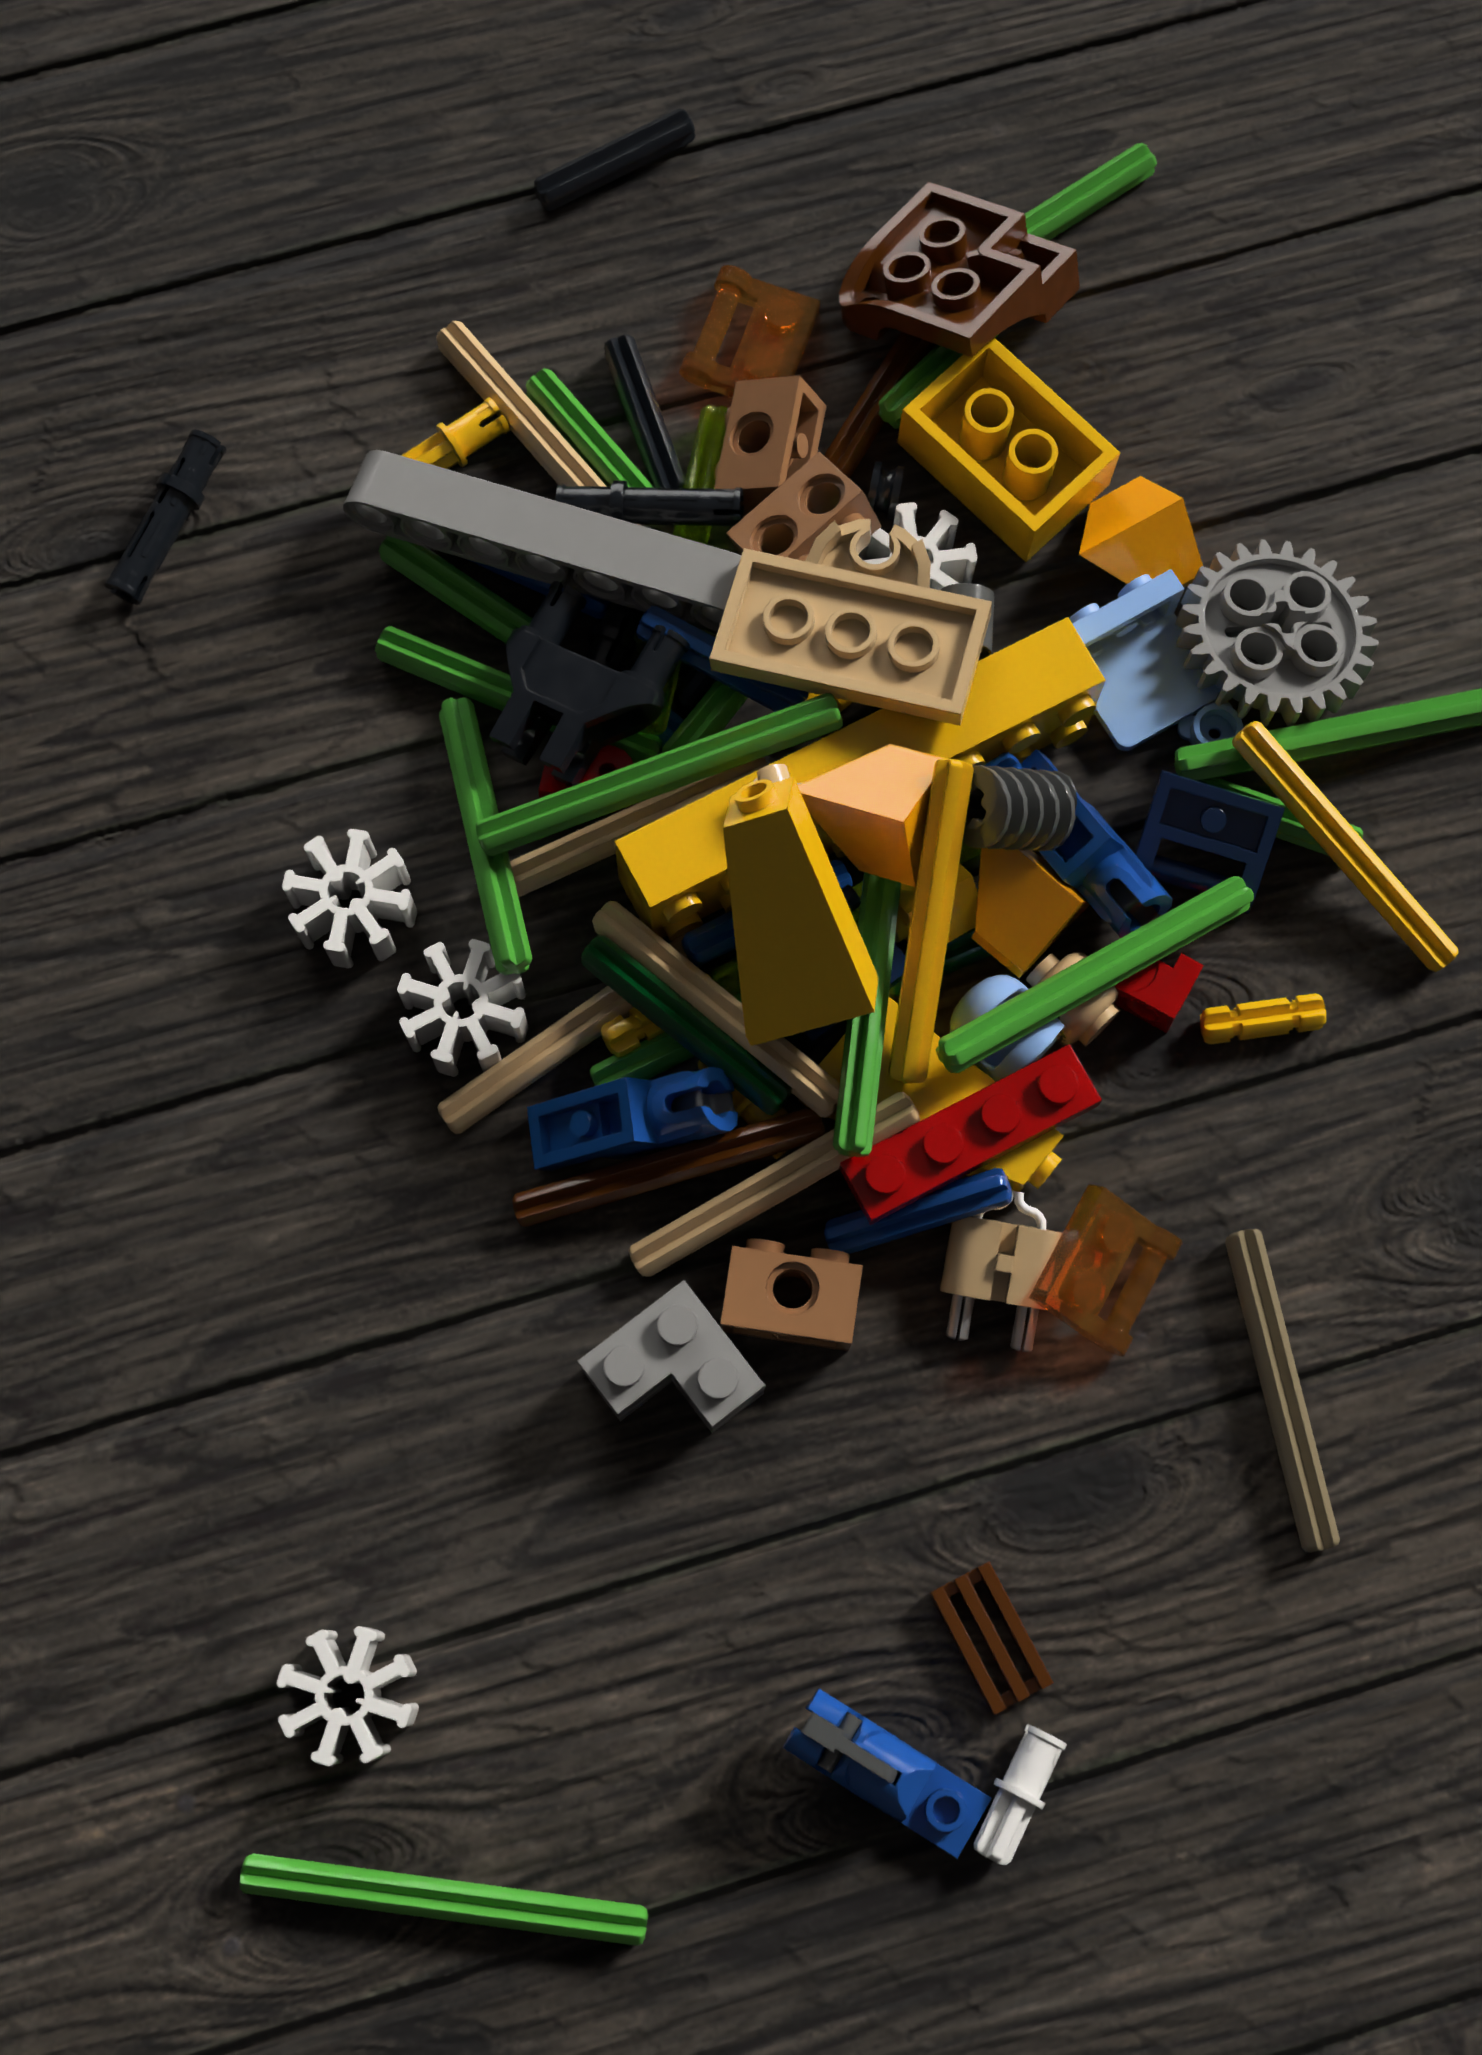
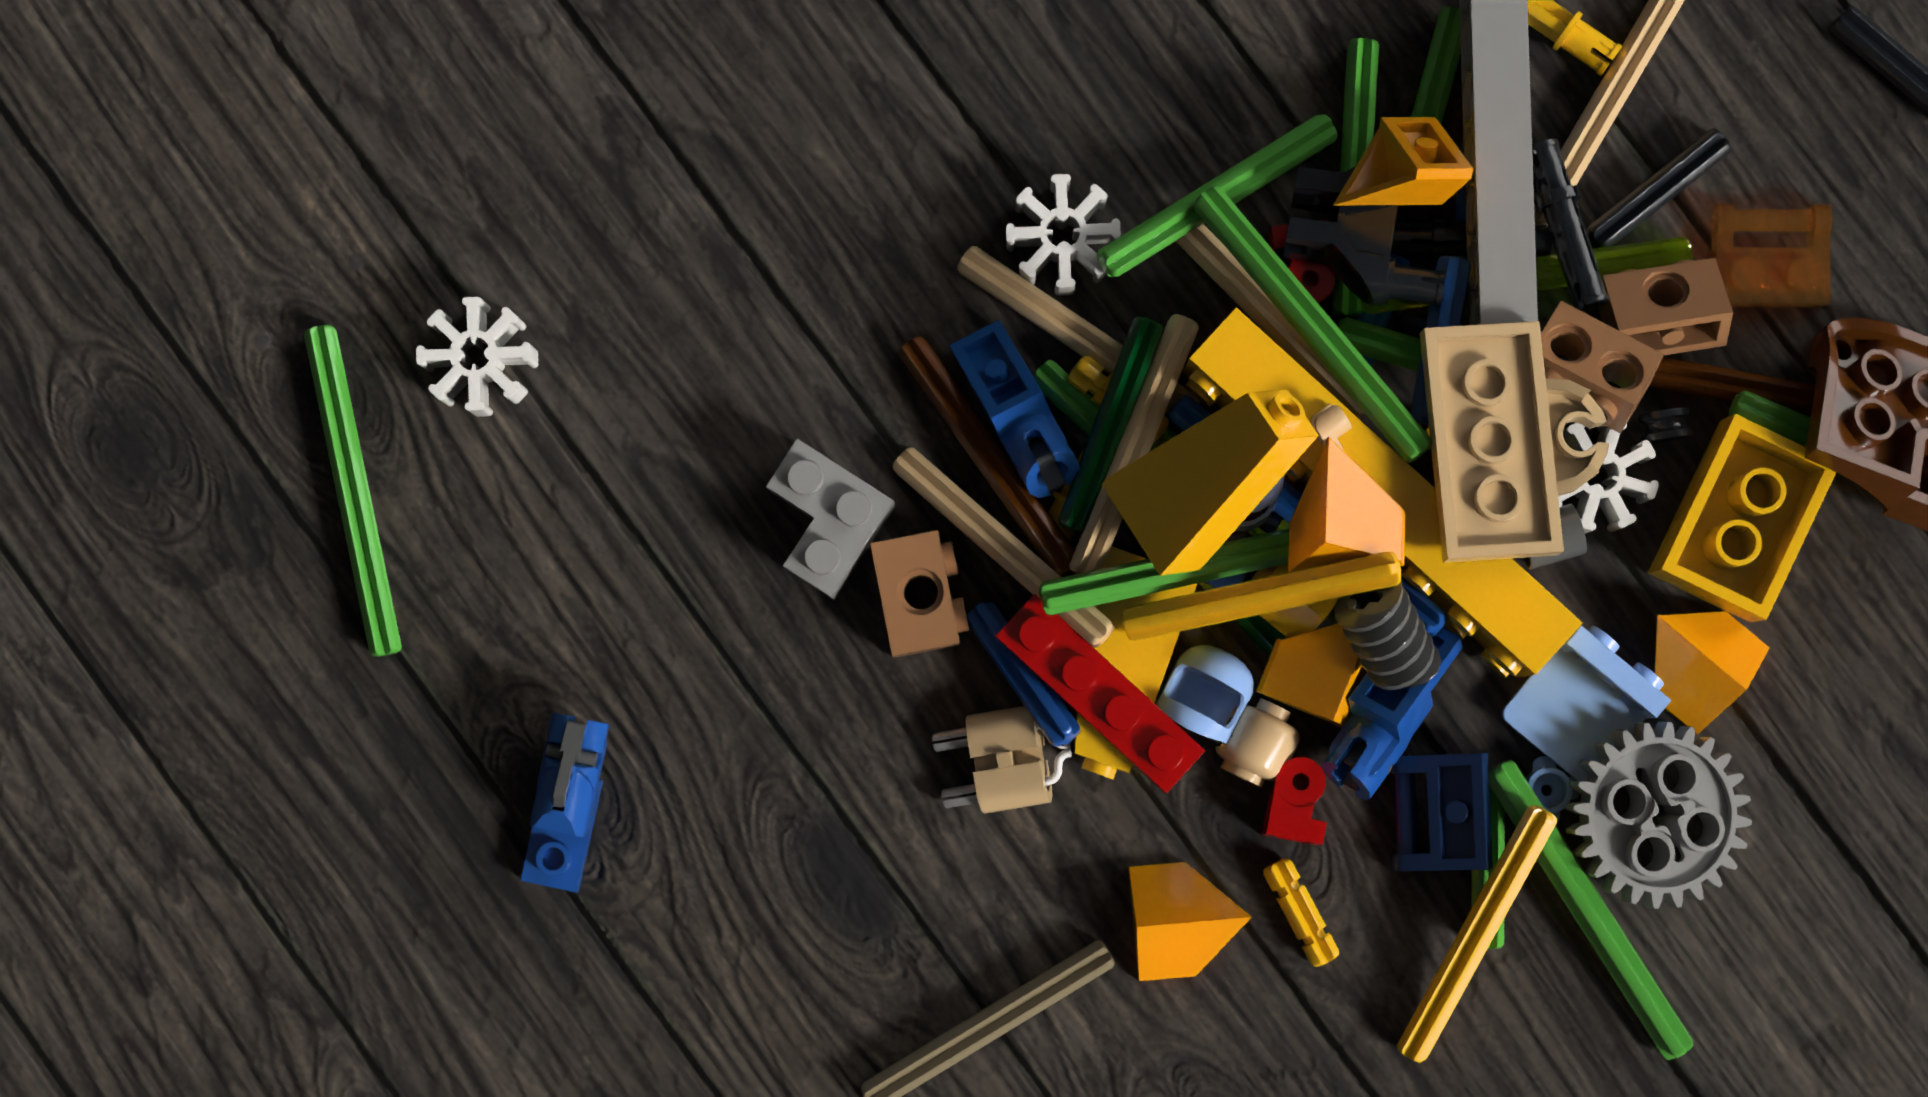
camera: 80 degrees right, 10 degrees up
white gear [282,829,417,968] -> none
bright green axle [526,368,653,487] -> none
reddish brown tile [929,1561,1054,1715] -> none
bright green axle [936,876,1254,1073] -> none
white axle [974,1724,1067,1865] -> none
clear orange plate [1029,1184,1183,1357] -> none
none -> light orange slope [1128,862,1252,981]
none -> light orange slope [1333,117,1473,206]

